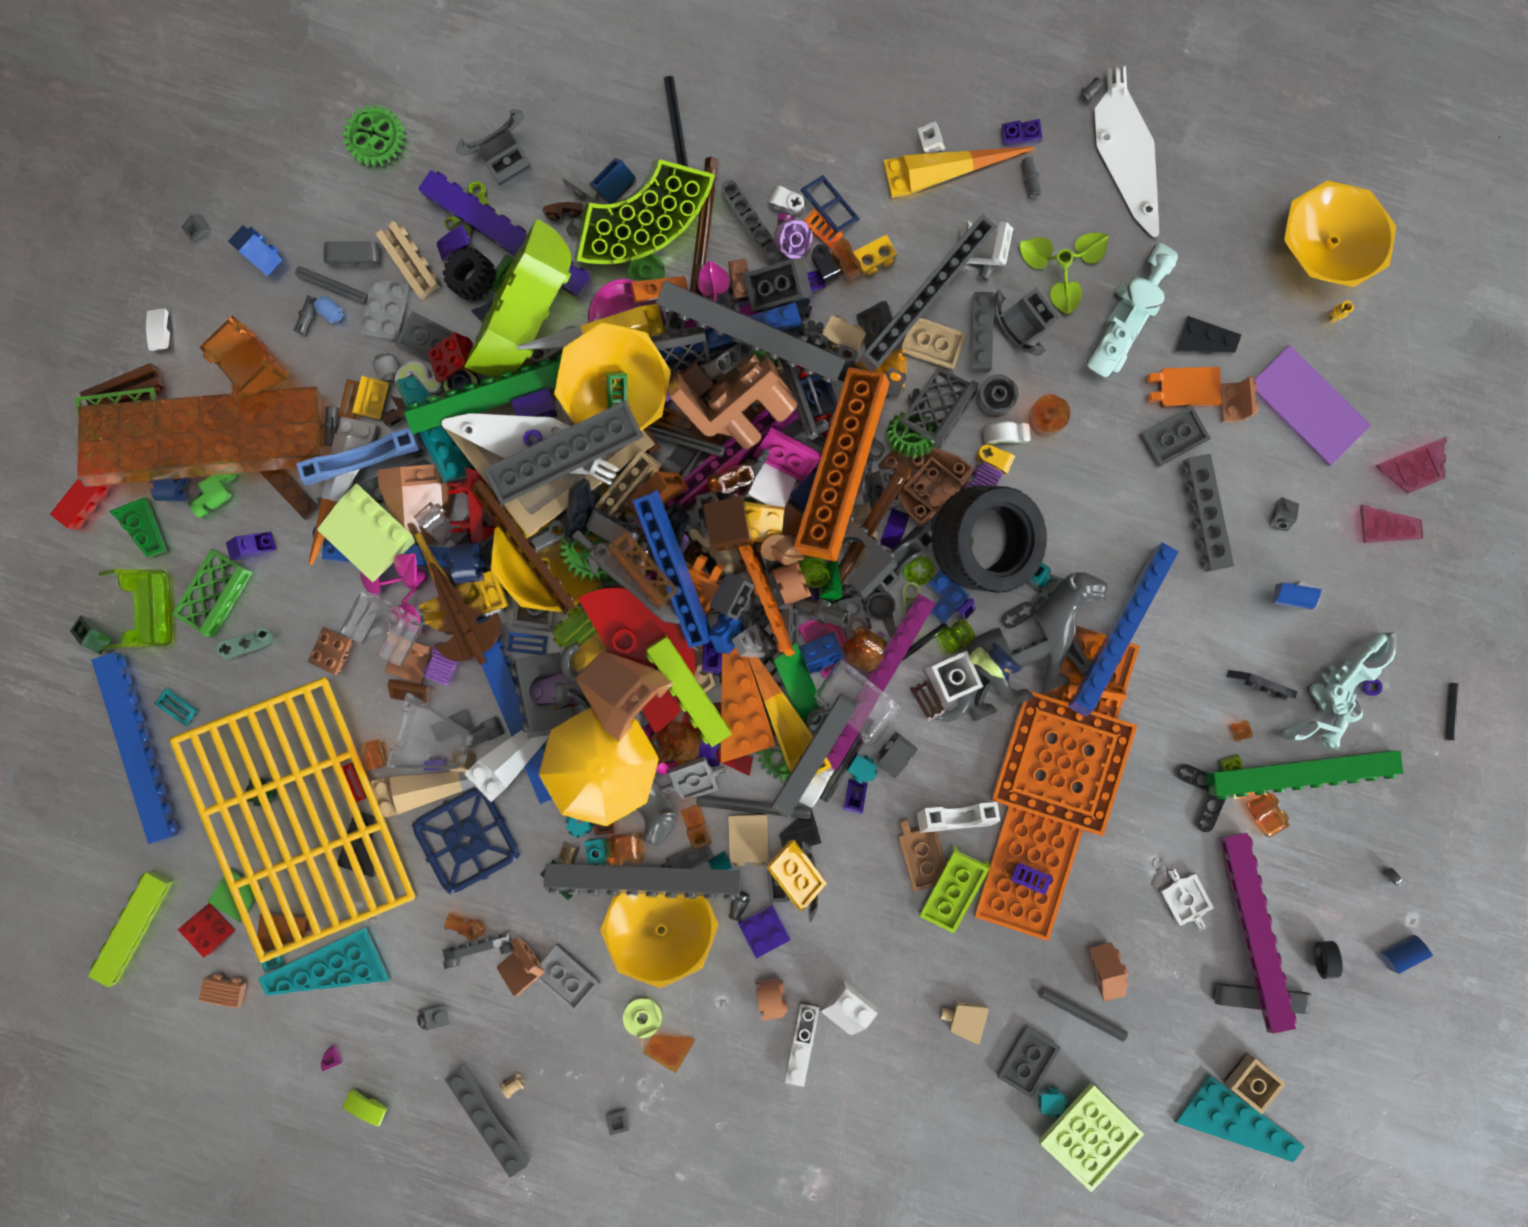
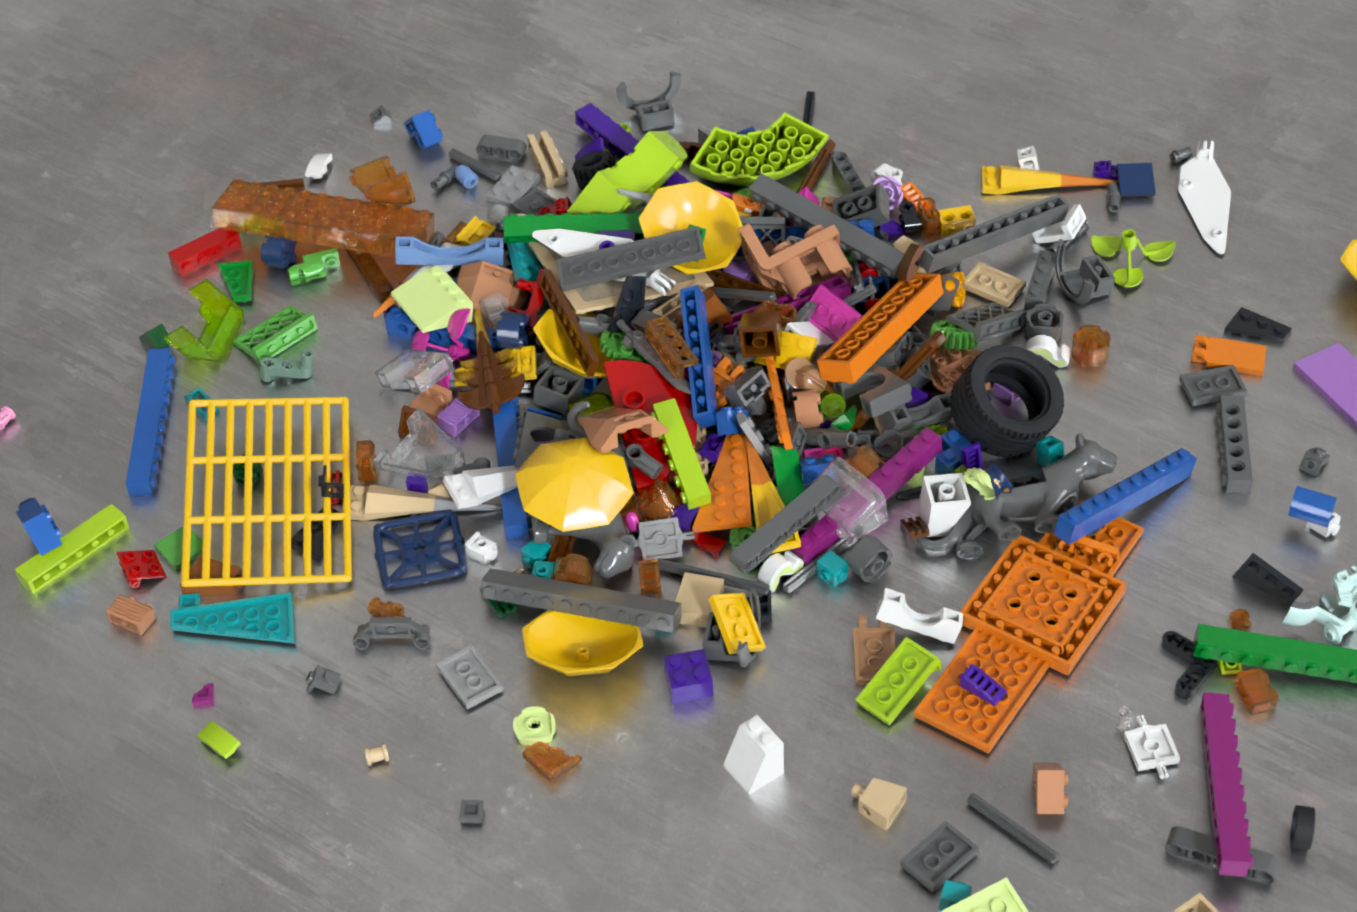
camera: 20 degrees right, 40 degrees down
dark purple slope [226,531,276,561] -> none
nougat hinge [308,627,353,675] -> none
bright green gear [342,104,405,167] -> none
dark grey arch [444,1063,530,1178] -> none
nougat bracket [497,937,545,997] -> none
dark grey cone [728,891,750,921] -> none
nougat brick [755,978,788,1021] -> none
white slope [784,1004,819,1087] -> none
dark blue window [800,175,860,234] -> none
dark purple slope [842,779,868,814] -> none
light aqua piece [1087,243,1178,377] -> none
nougat bracket [1220,376,1258,422] -> none
none -> brick [16,498,63,556]
none -> black bracket [318,465,344,498]
none -> white brick [465,531,498,566]
none -> dark grey piece [626,444,663,480]
none -> reddish brown slope [897,243,925,283]
none -> dark blue tile [1117,163,1156,197]

